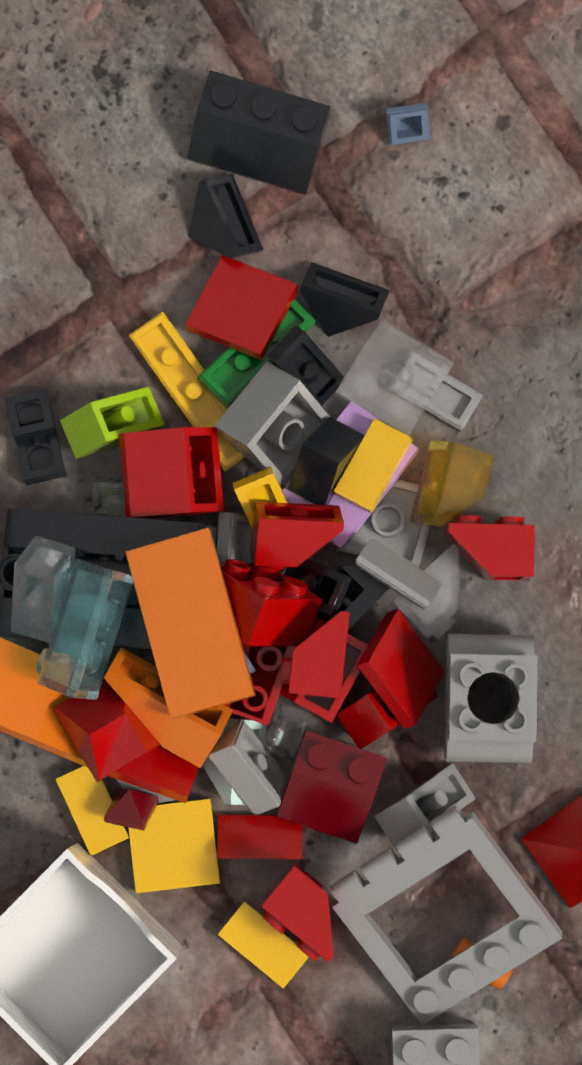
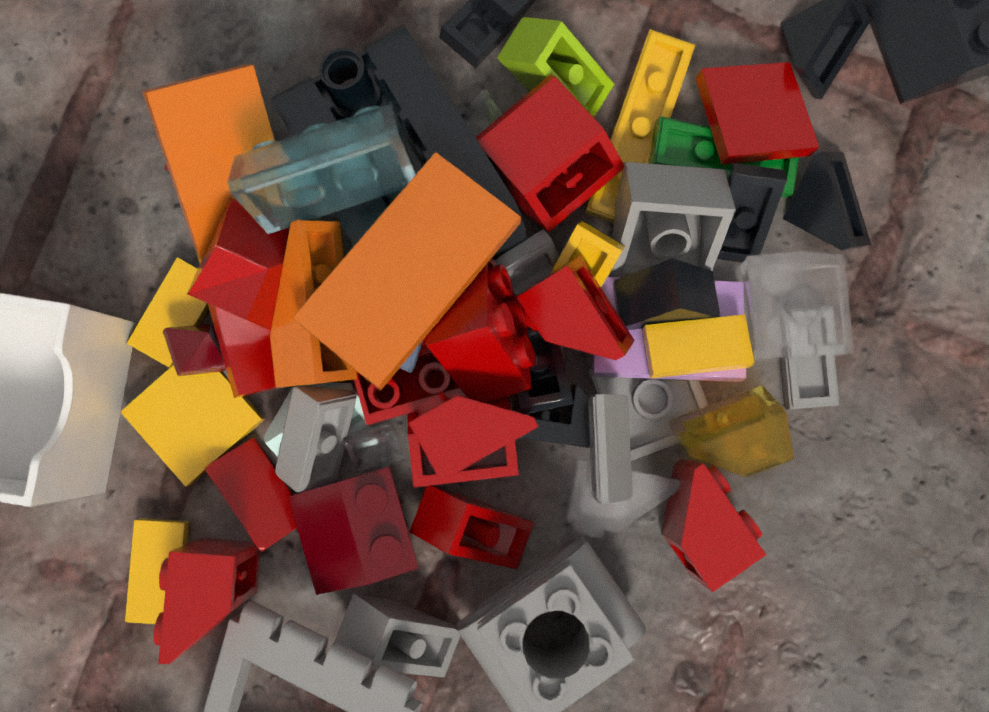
camera: 50 degrees right, 0 degrees up
clear slope [11,535,75,644] -> none
red tile [357,609,444,729] -> none

